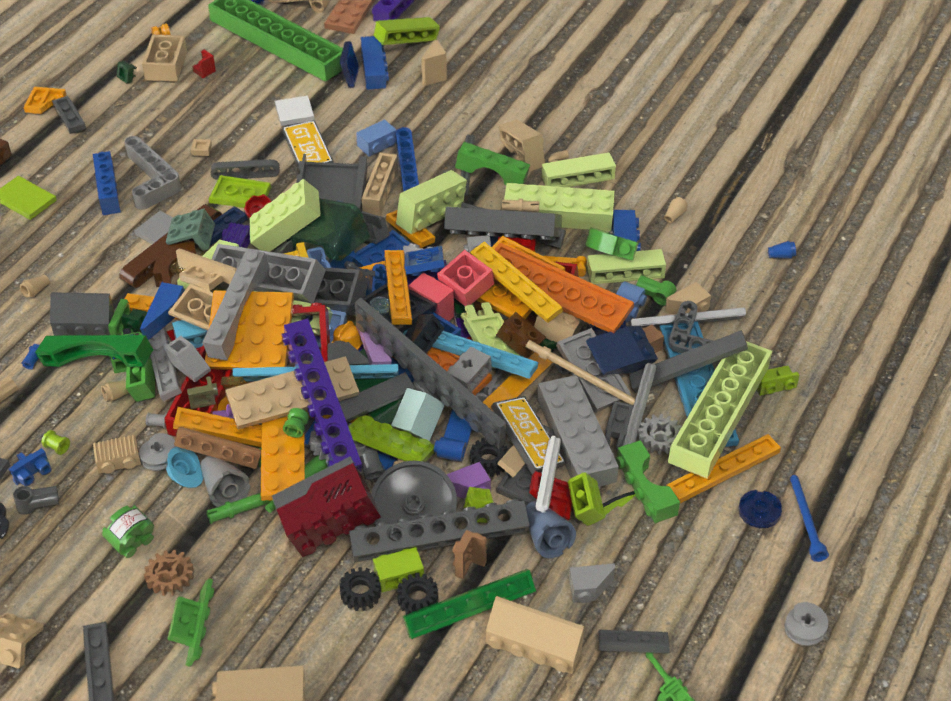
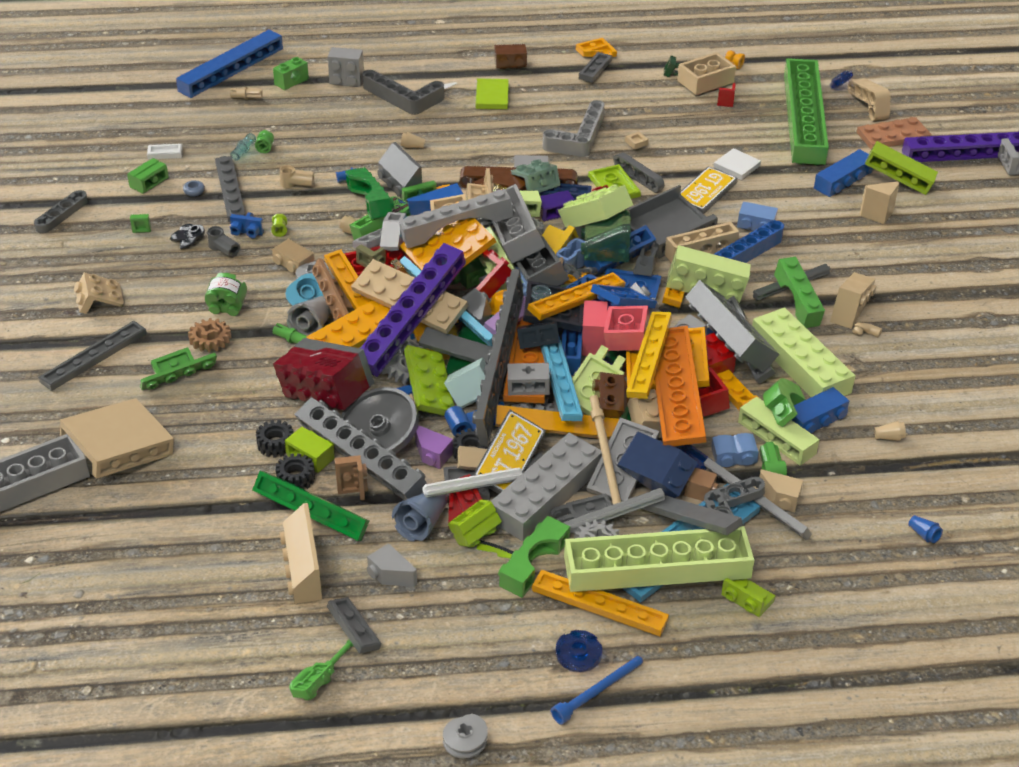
camera: 55 degrees right, 5 degrees down
blue brick [93,151,121,215] -> none
bright green wheel [283,408,309,438] -> none
clear blue tile [339,41,360,88] -> none
dark grey piece [360,451,386,483] -> none
lime brick [463,487,493,523] -> none
tan pin [502,199,539,212] -> none
yellowish green brick [541,153,616,187] -> none

